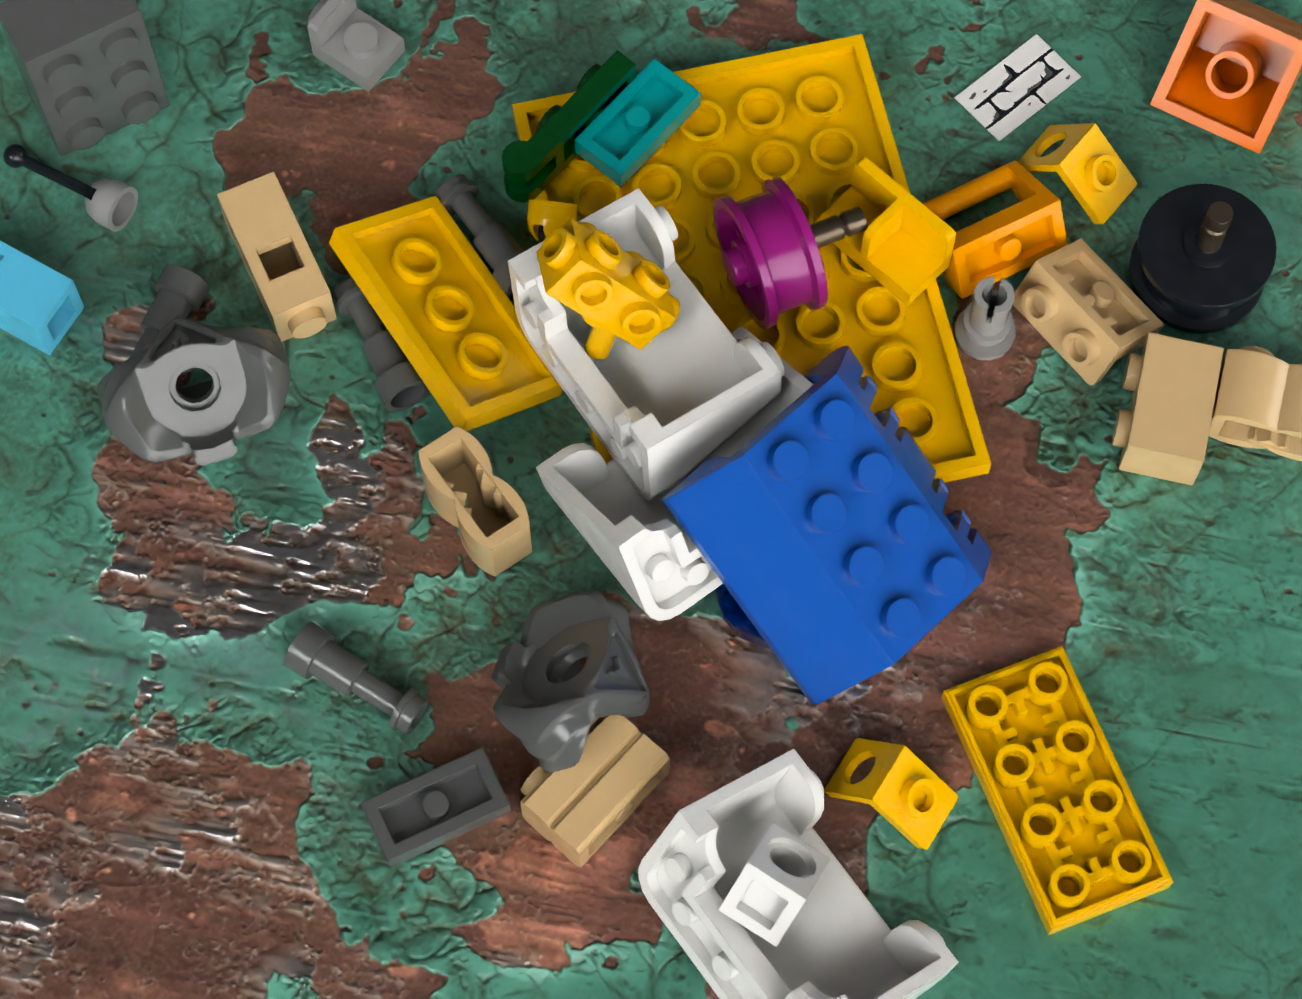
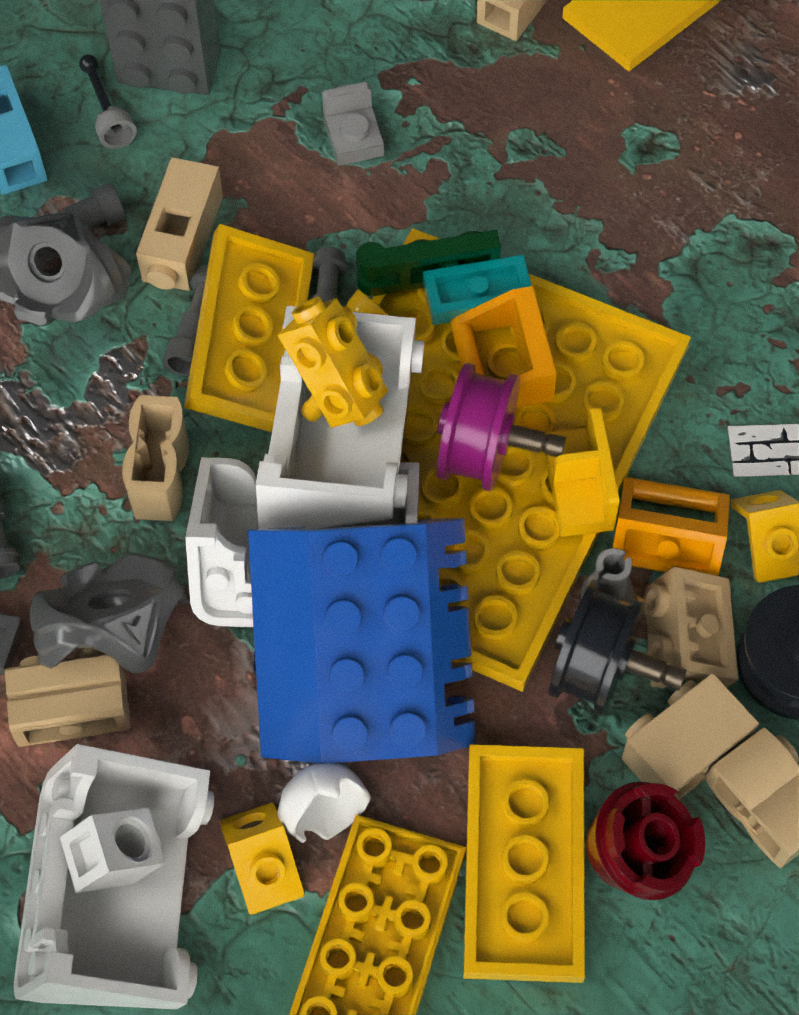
camera: 40 degrees right, 5 degrees down
none -> white hair [277,763,371,843]
none -> light orange tile [450,286,557,408]
none -> yellow plate [463,744,585,983]
none -> black wheel [548,579,687,716]
none -> dark red cone [586,782,706,900]

